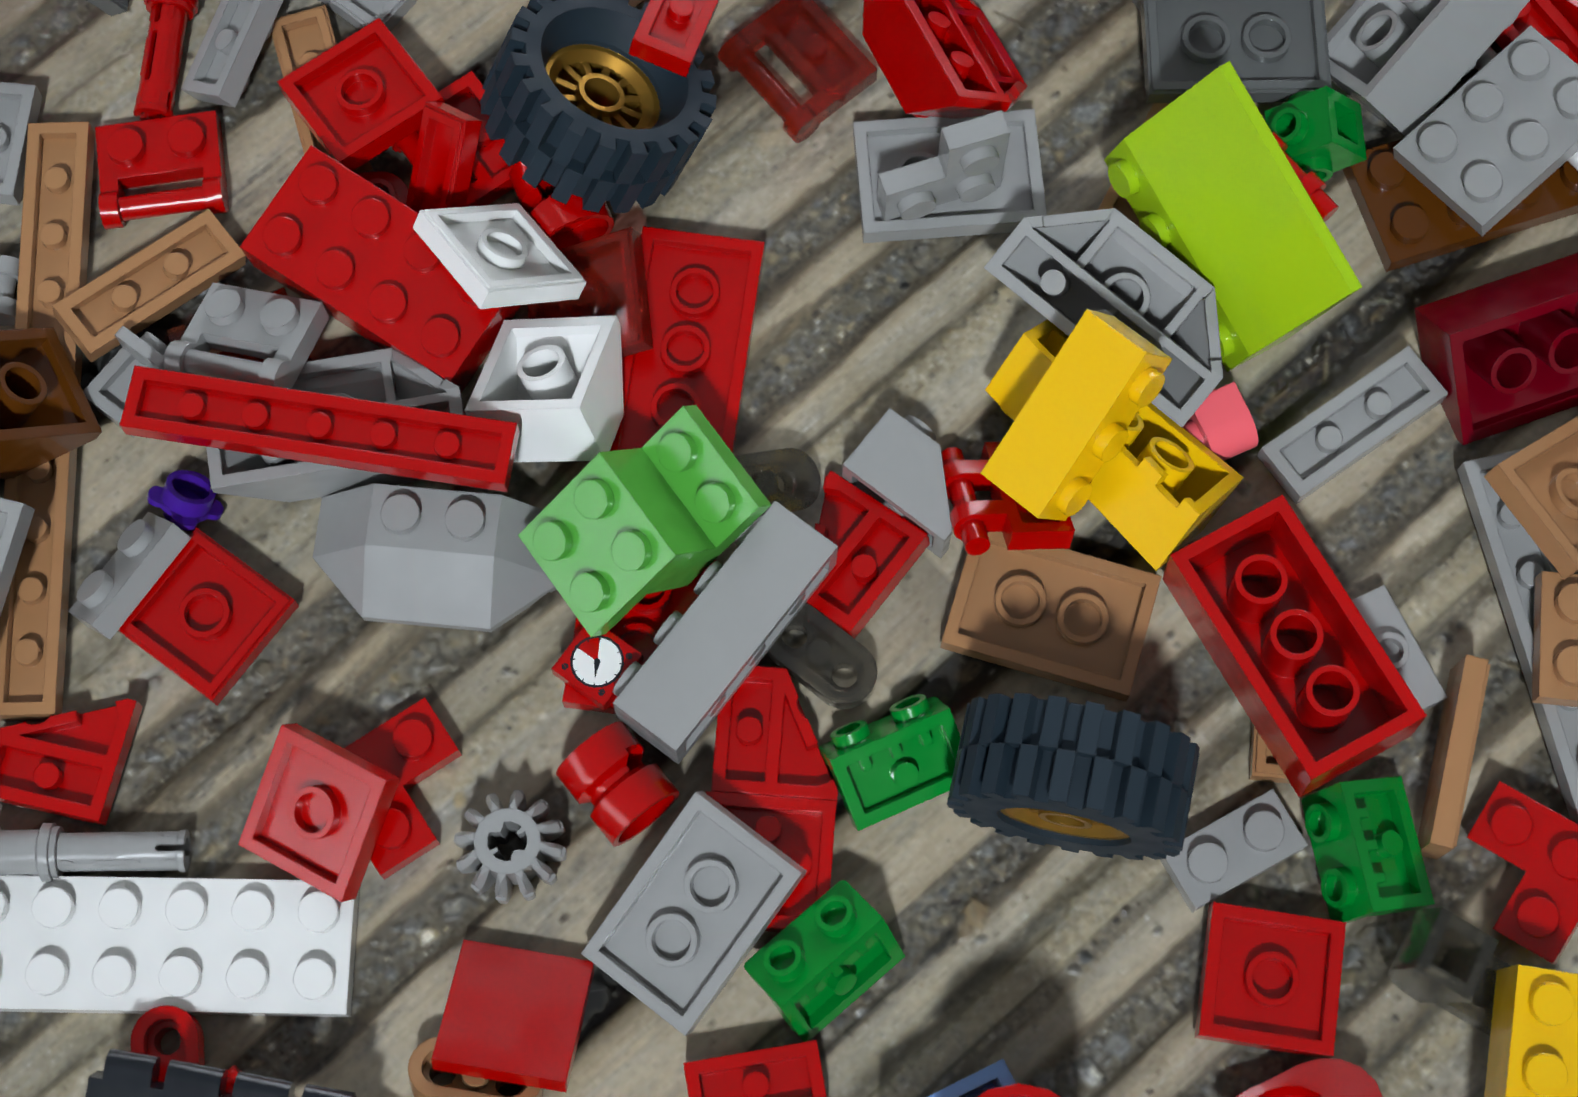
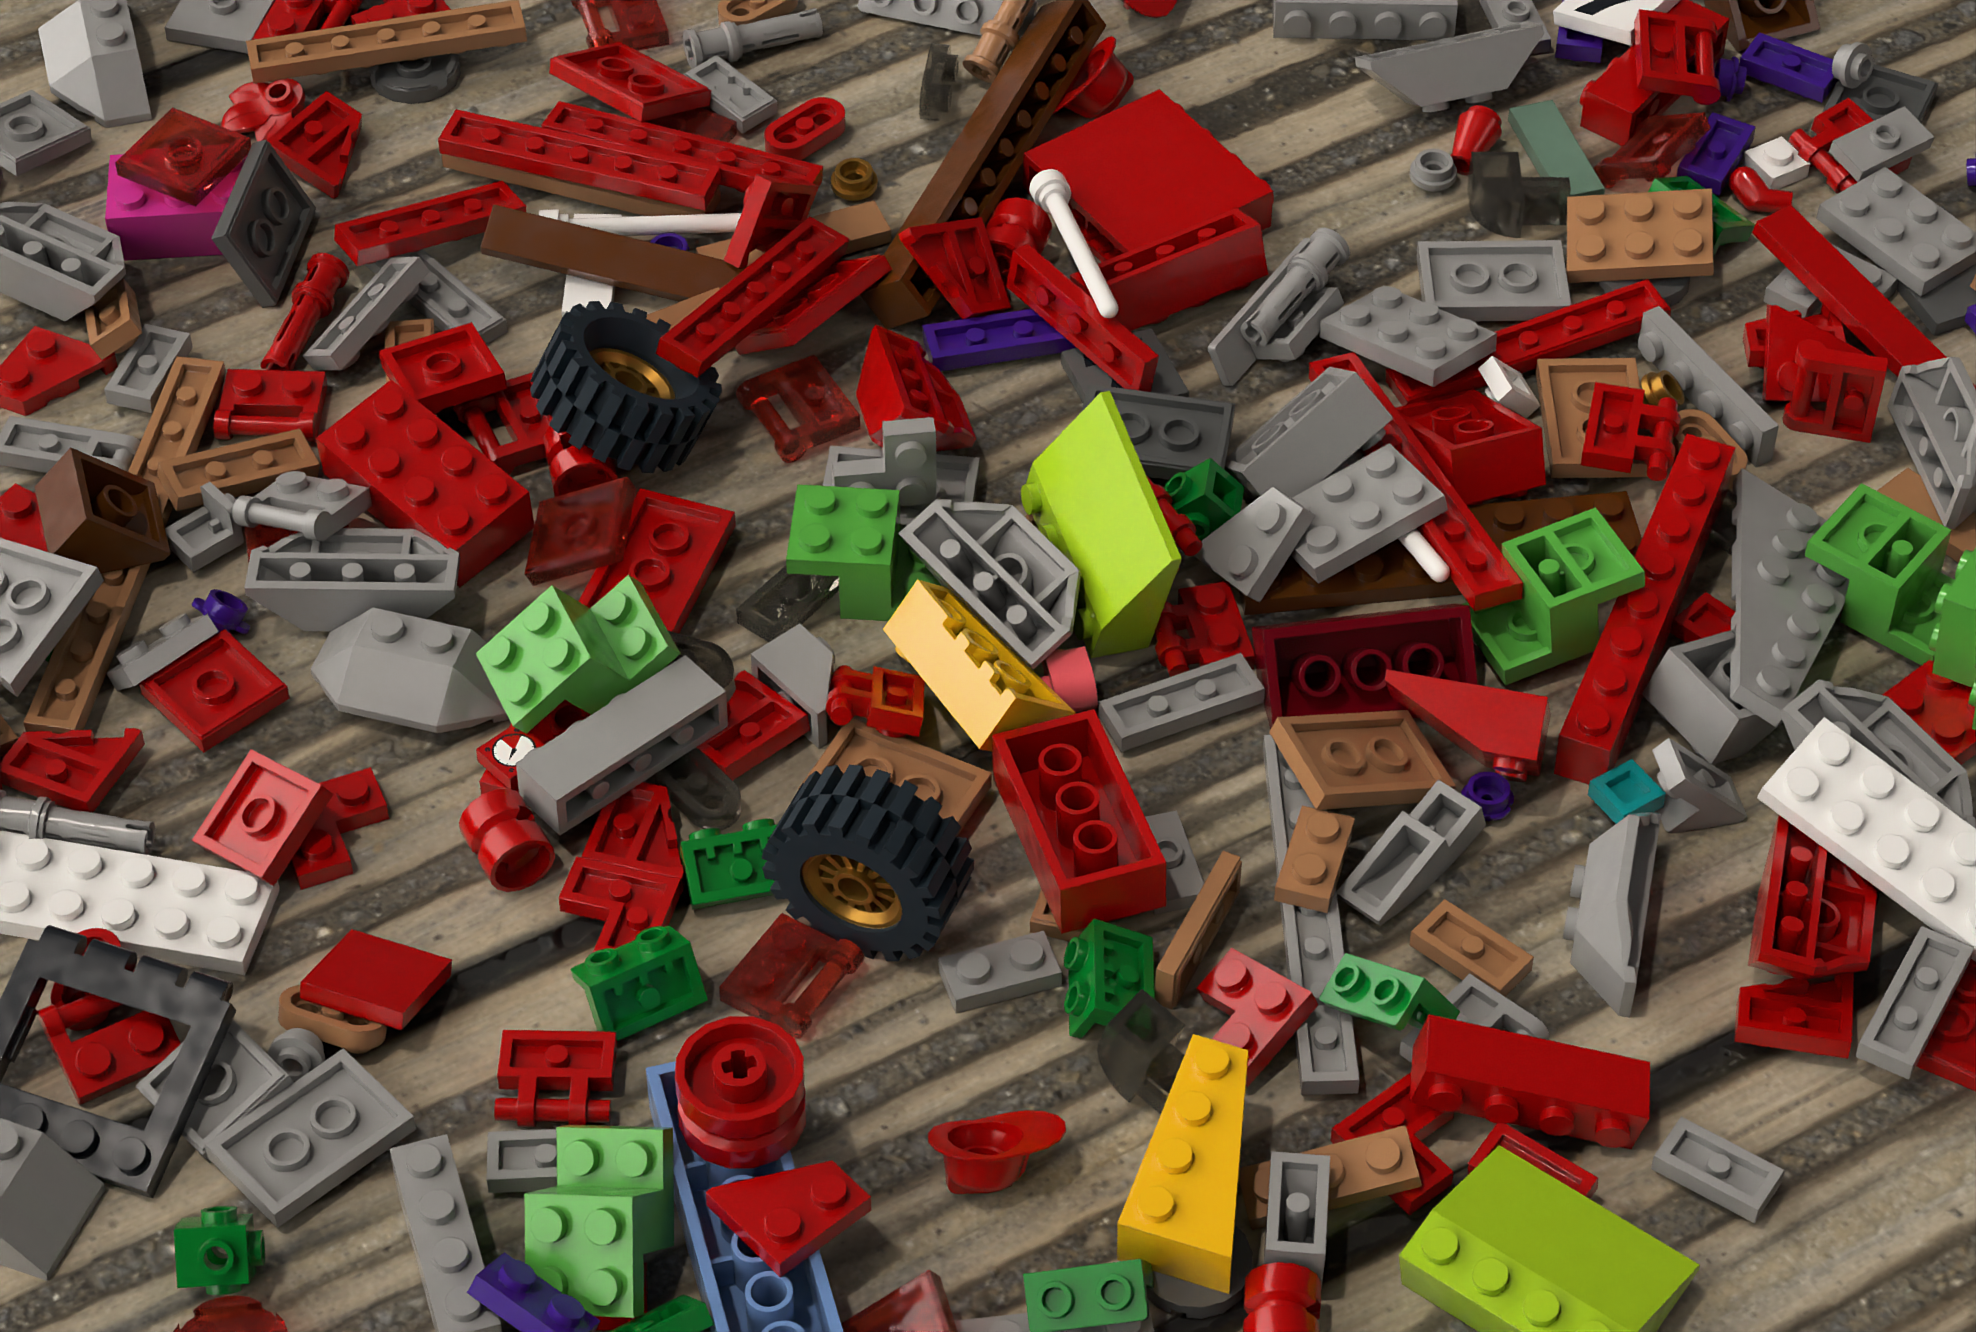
camera: 10 degrees right, 25 degrees down
red plate [119,365,520,492] -> none
red tile [406,102,482,213] -> none
white tile [413,203,586,309] -> none
light grey gear [454,790,567,904] -> none
white slope [464,315,624,462] -> none
light grey plate [581,791,807,1036] -> none
yellow brick [981,309,1172,521] -> none
red plate [1195,902,1346,1058] -> none
none -> clear red plate [719,913,865,1039]
none -> clear smoke plate [736,566,839,642]
none -> bright green bracket [786,484,942,621]
none -> red plate [1154,581,1255,677]
none -> light grey wing [1194,487,1316,602]

